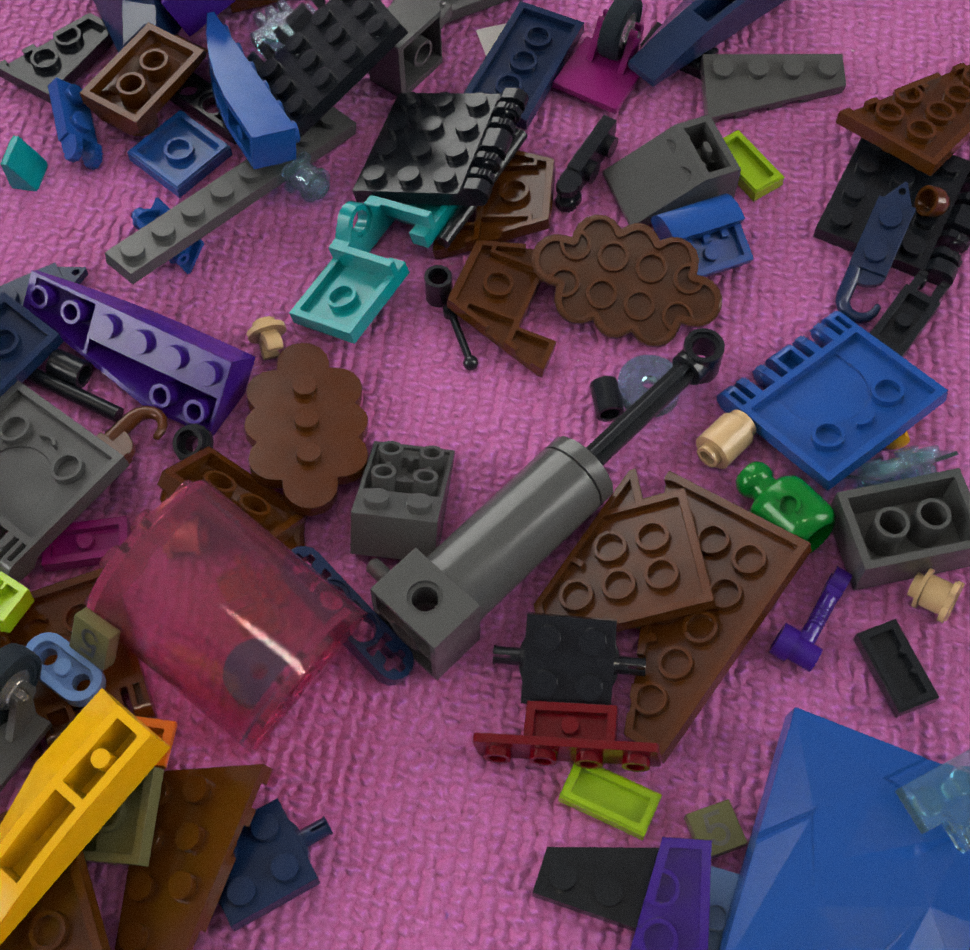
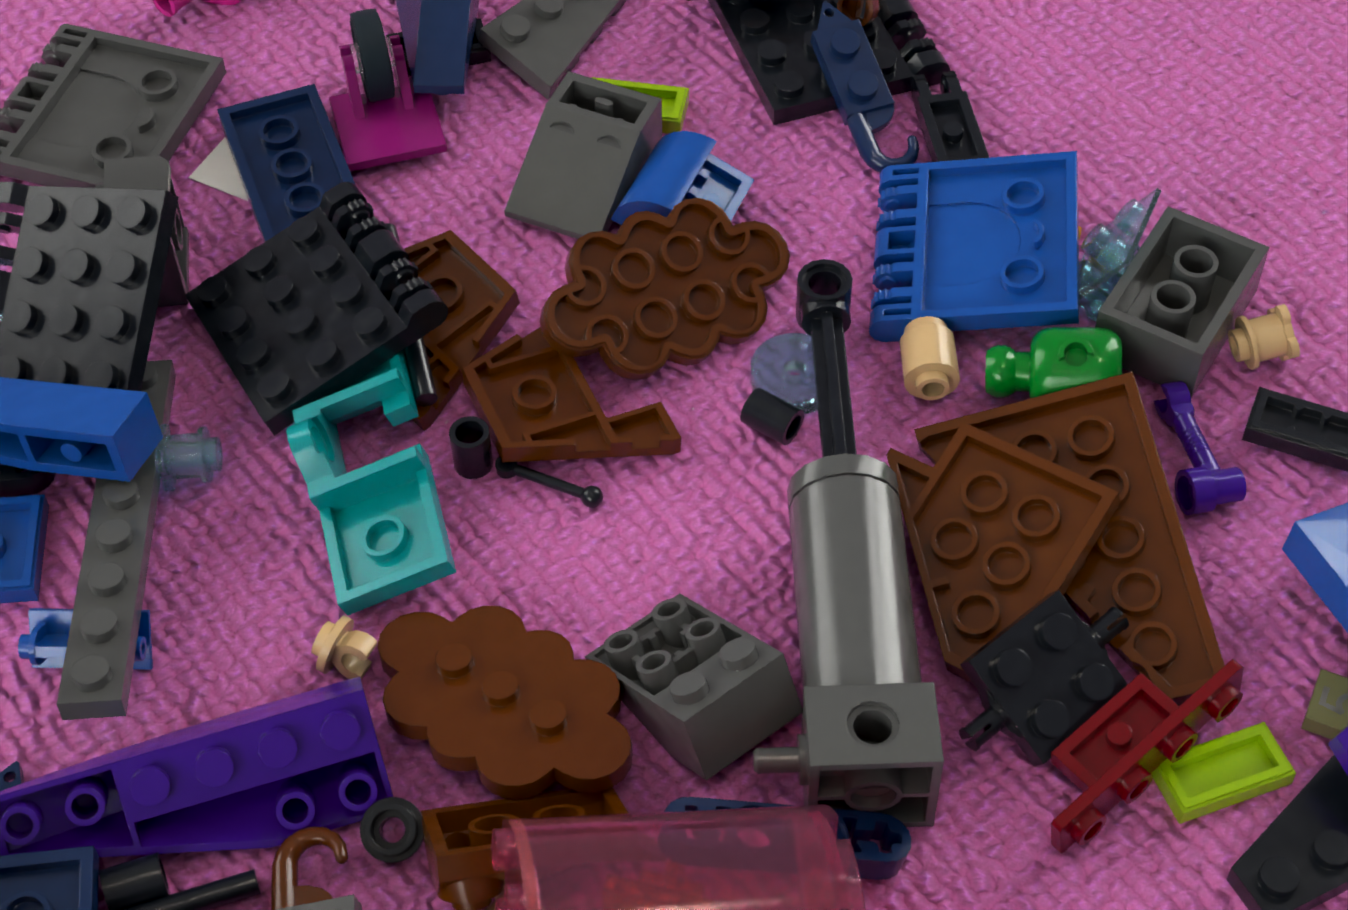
camera: 45 degrees left, 10 degrees down
black hinge [555,115,618,213] -> none

